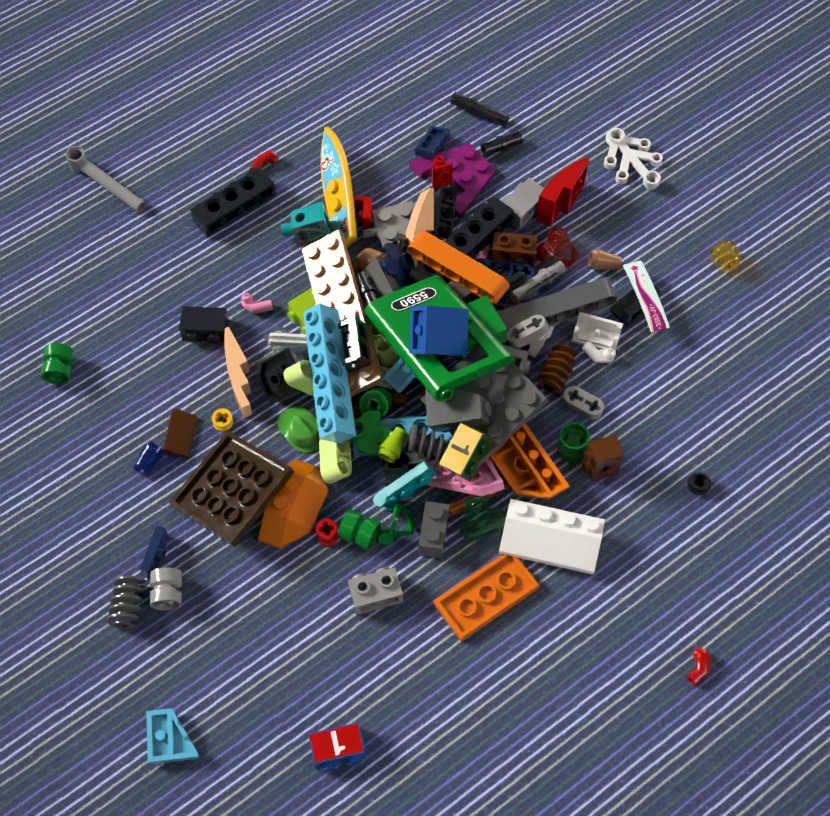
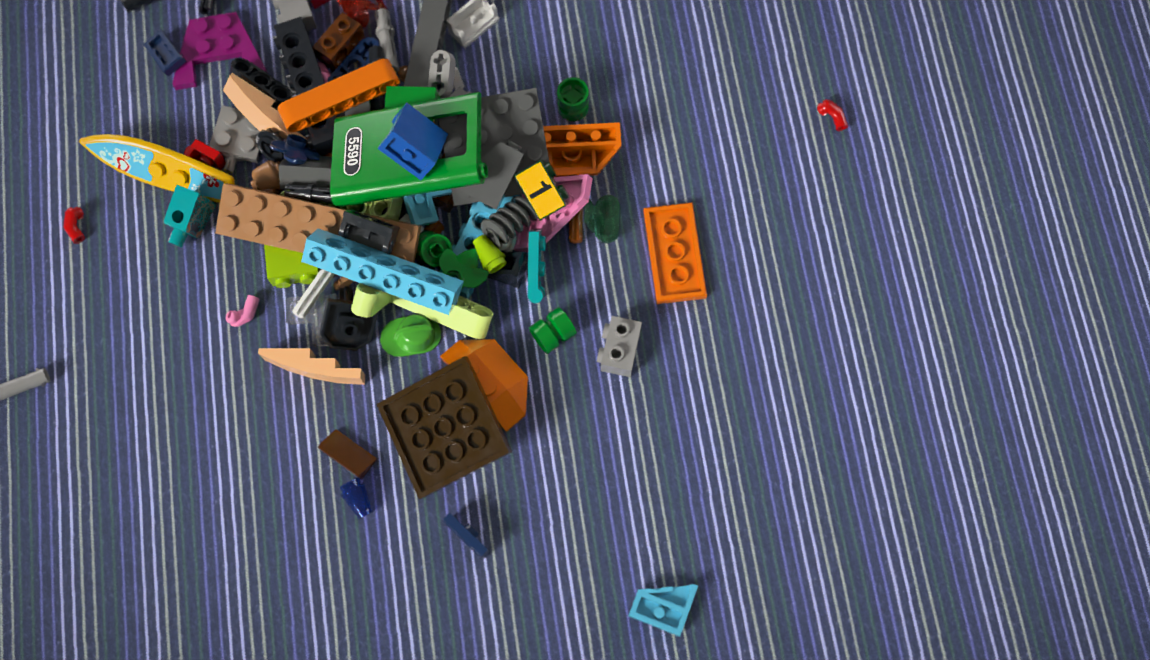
camera: 60 degrees left, 10 degrees up
green wheel [41,343,73,385] -> none
dark grey piece [107,576,146,630] -> none
light grey wheel [150,567,182,611] -> none
black brick [179,306,229,343] -> none
black brick [190,167,276,238] -> none
yellow bush [212,409,233,432] -> none
red brick [308,722,366,772] -> none
red bush [316,519,338,547] -> none
green piece [378,503,414,545] -> none
dark grey brick [418,501,449,559] -> none
red hinge [432,155,453,193] -> none
white slope [499,499,605,575] -> none
reddish brown piece [537,343,578,395] -> none
light grey beam [563,386,604,420] -> none
white arm [582,341,616,363] -> none
reddish brown brick [582,434,624,482] -> none
black plate [687,472,711,495] -> none

